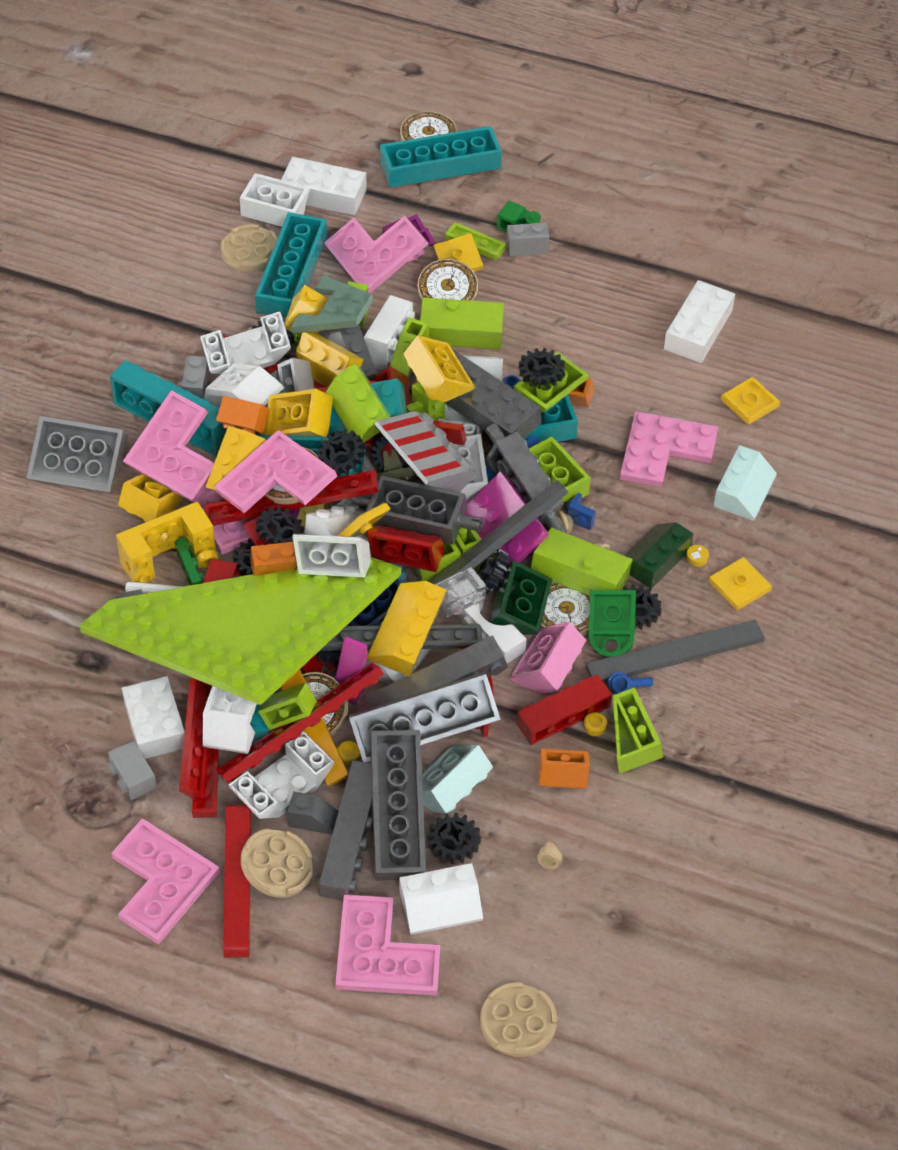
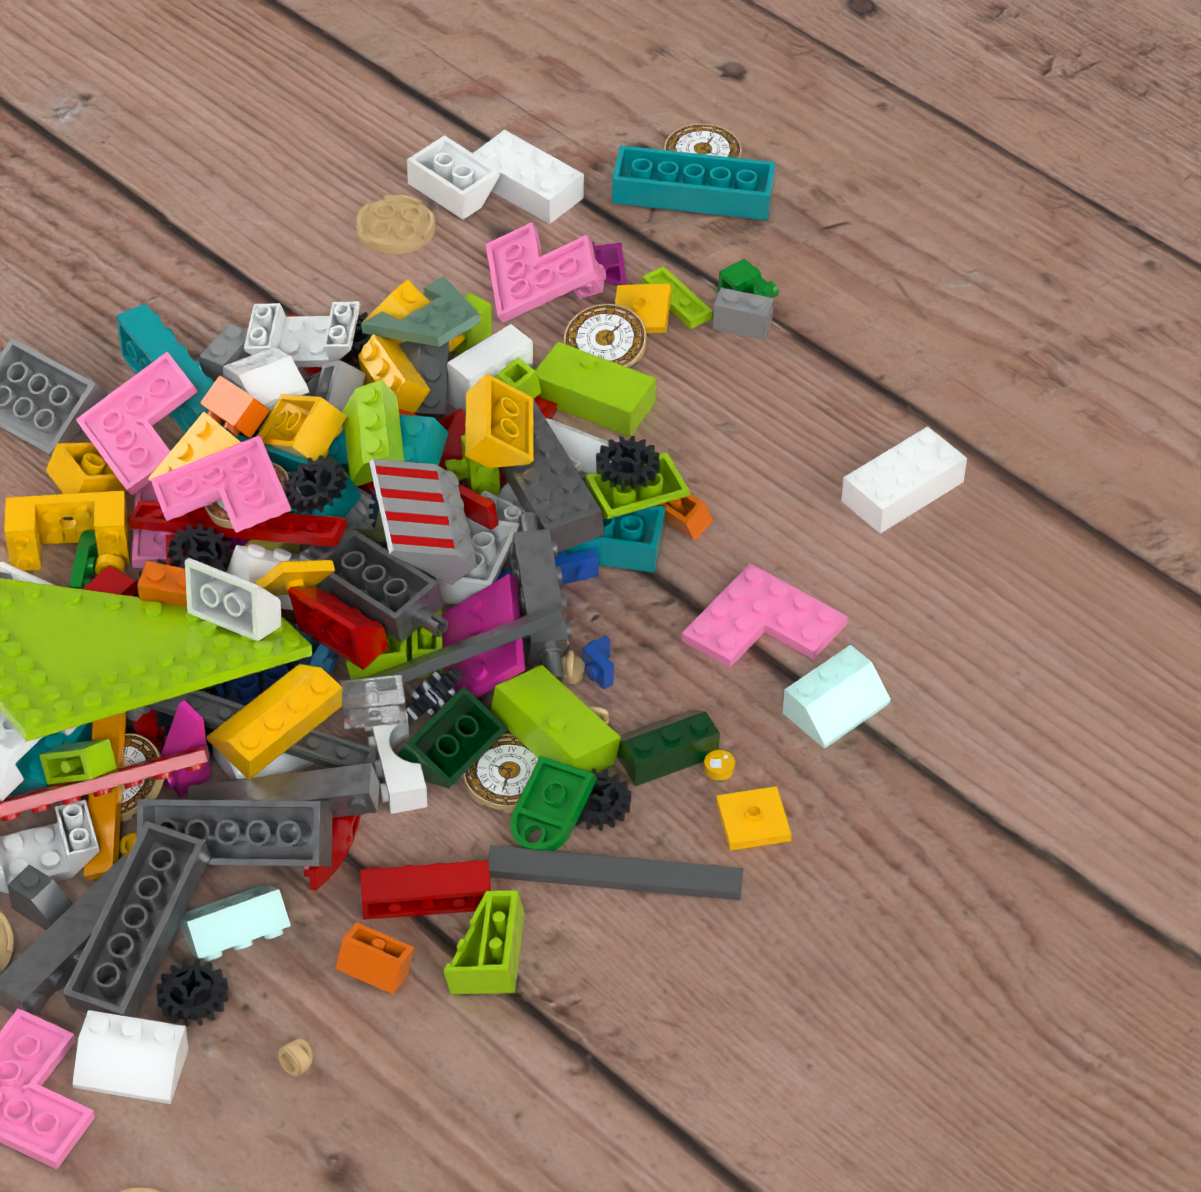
camera: 25 degrees right, 5 degrees down
teal brick [255,212,327,318] -> none
bright pink slope [510,622,586,694] -> none
lime slope [529,437,591,503] -> none
yellow tile [583,712,607,736] -> none
blue plate [607,672,653,694] -> none
yellow plate [720,377,780,425] -> none

